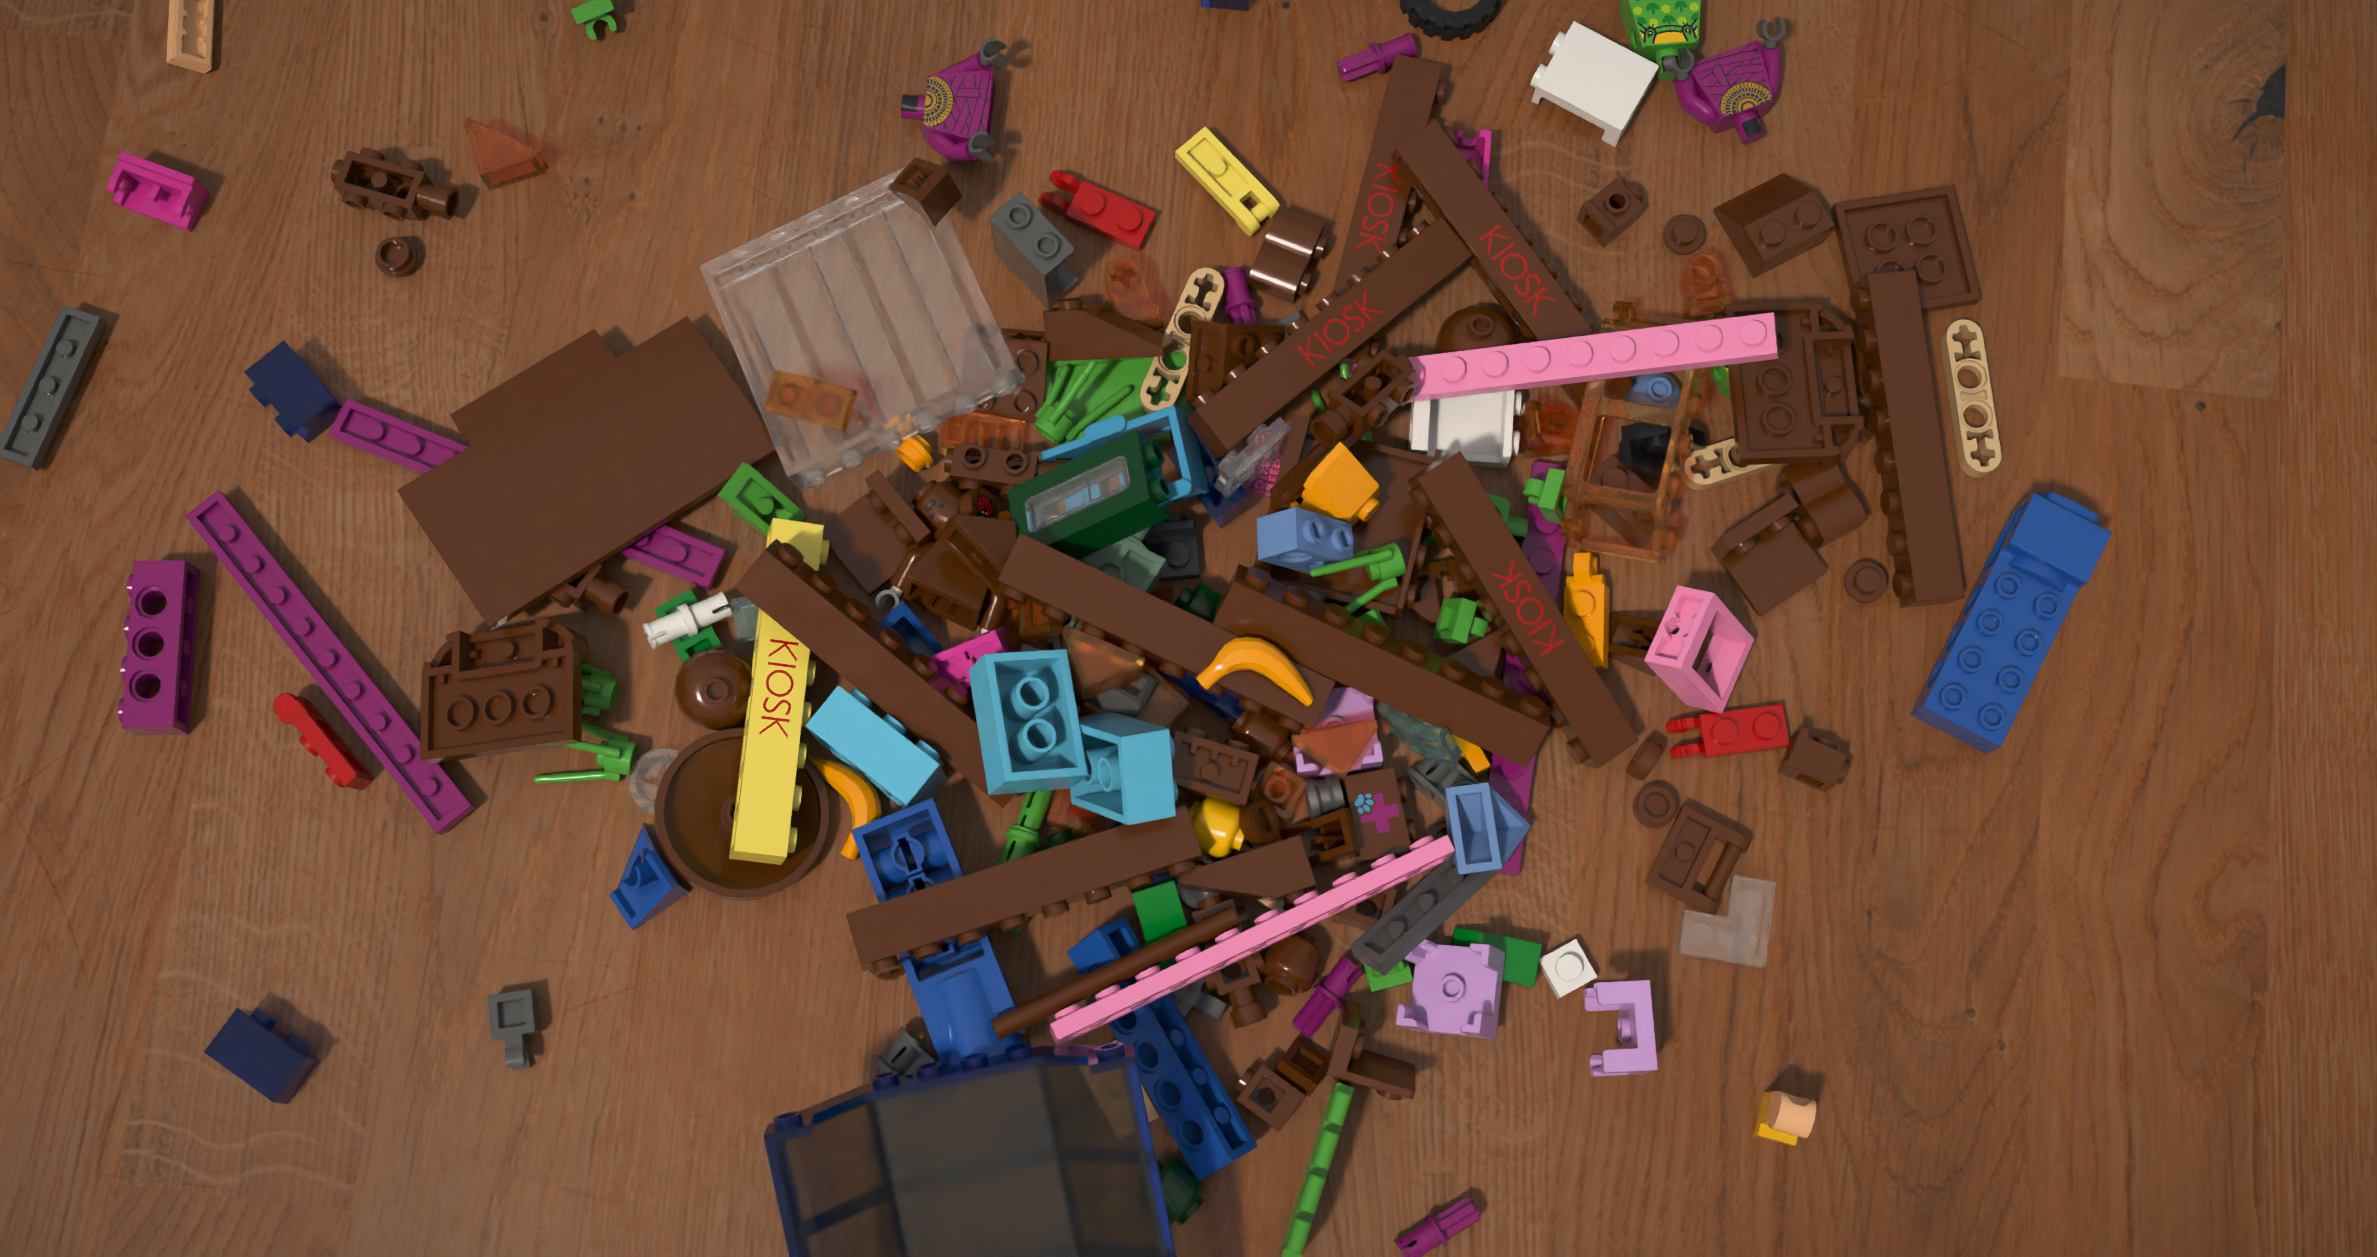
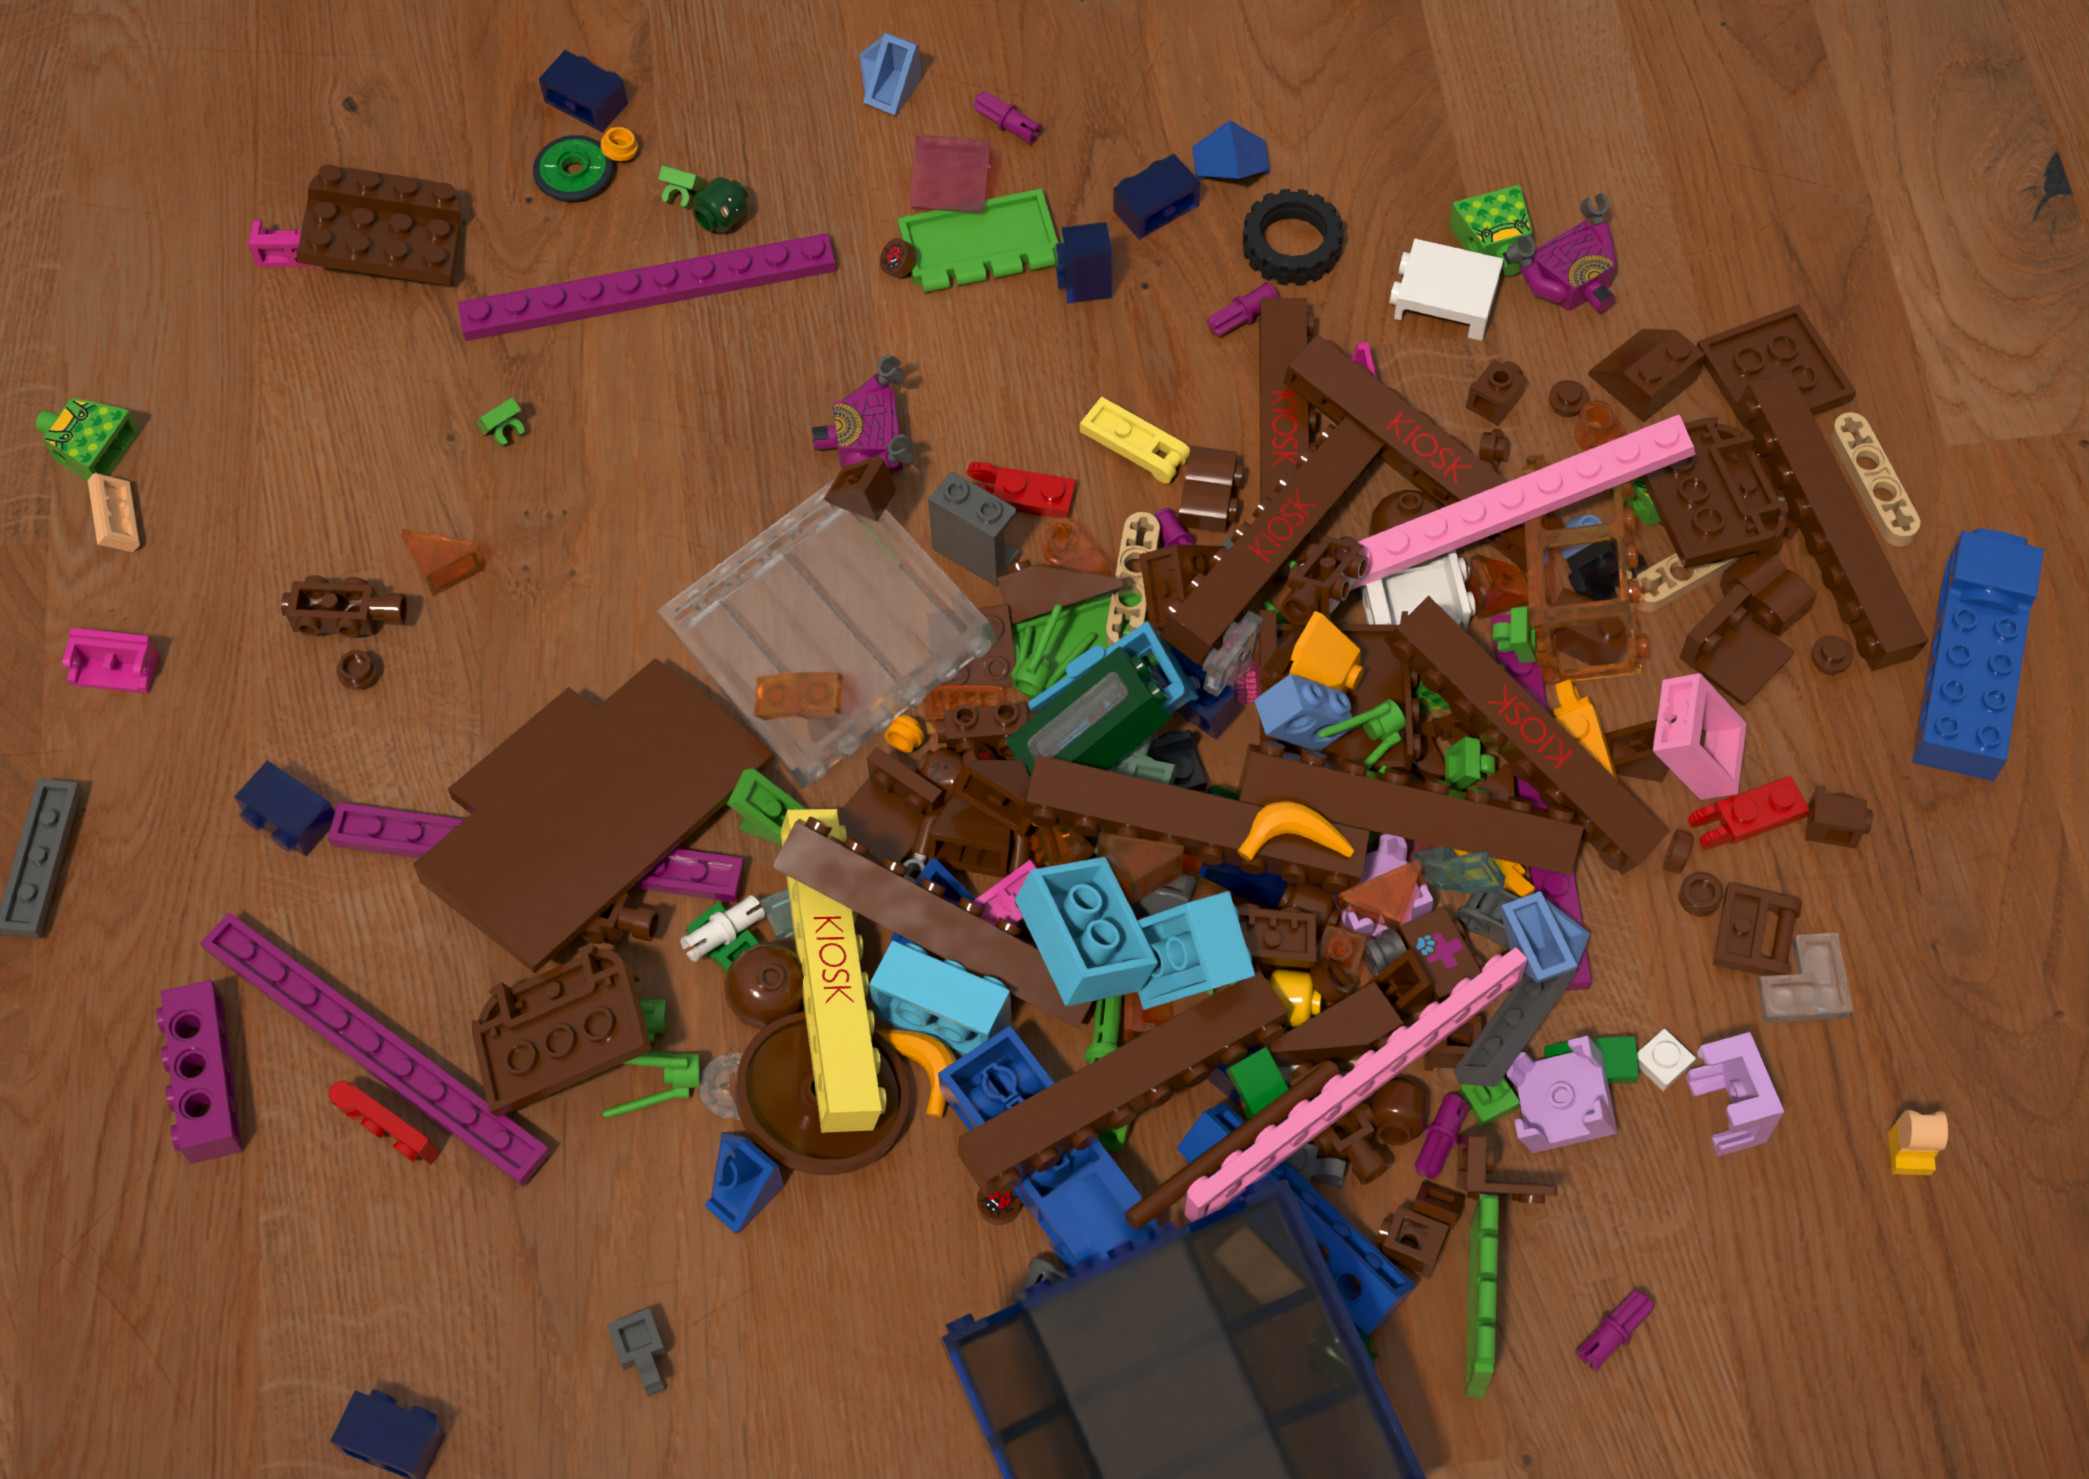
camera: 10 degrees left, 15 degrees down
none -> reddish brown plate [1479,429,1509,468]

